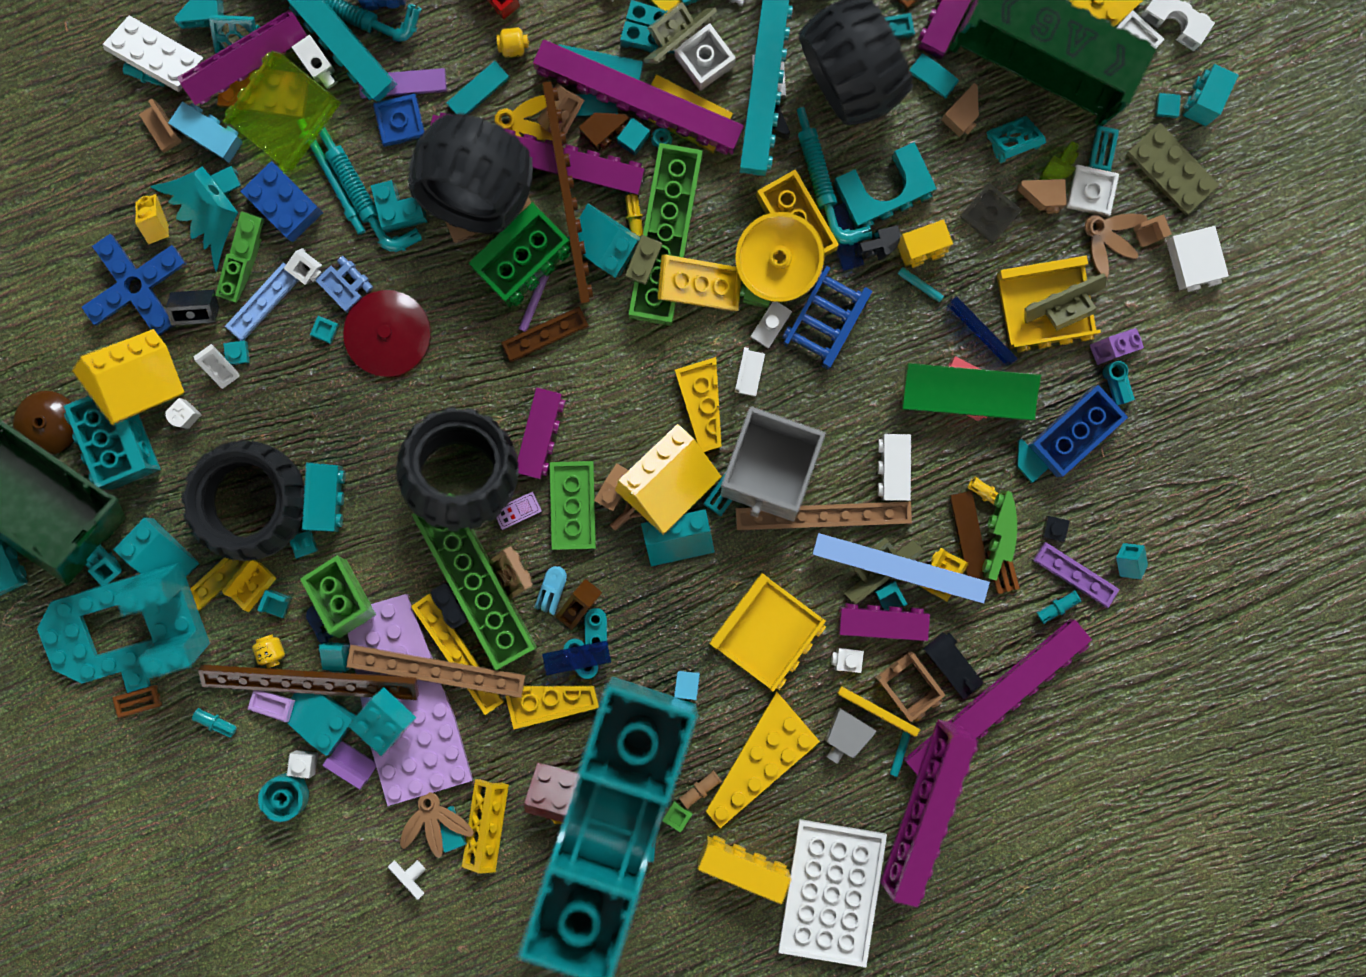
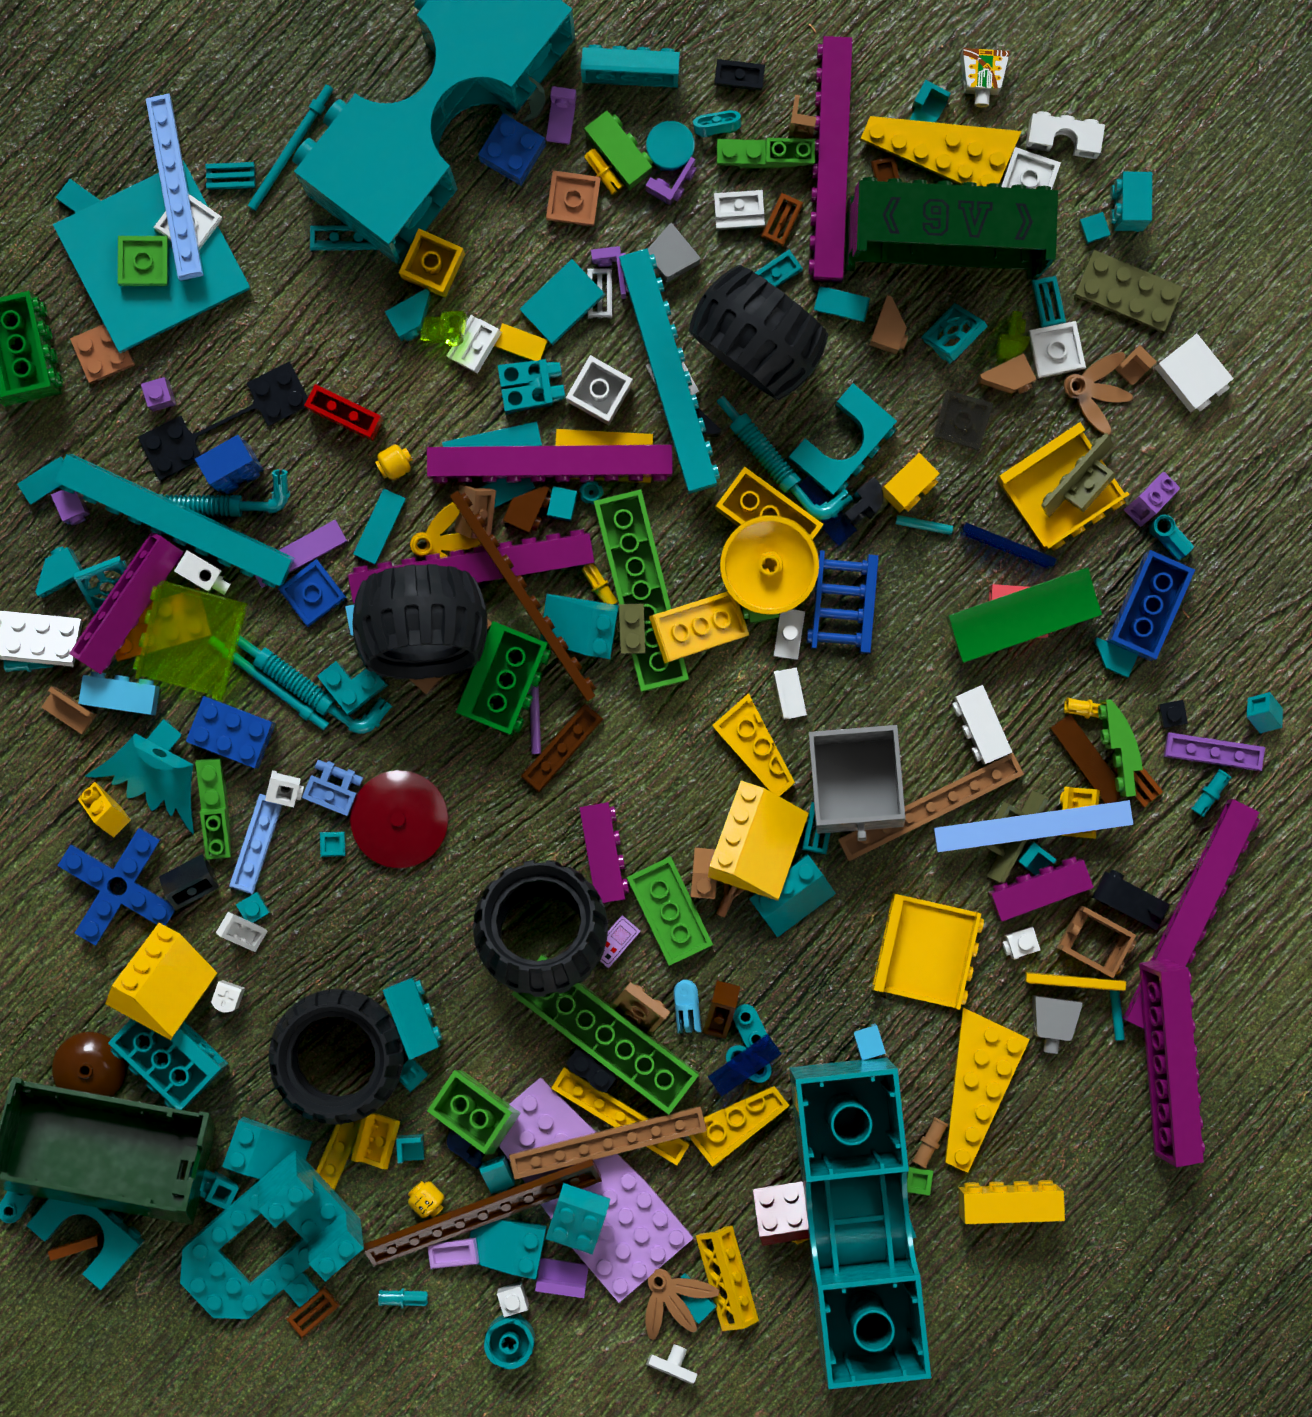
camera: 25 degrees left, 0 degrees up
olive bracket [643,2,717,64] -> none
white plate [778,819,887,967] -> none

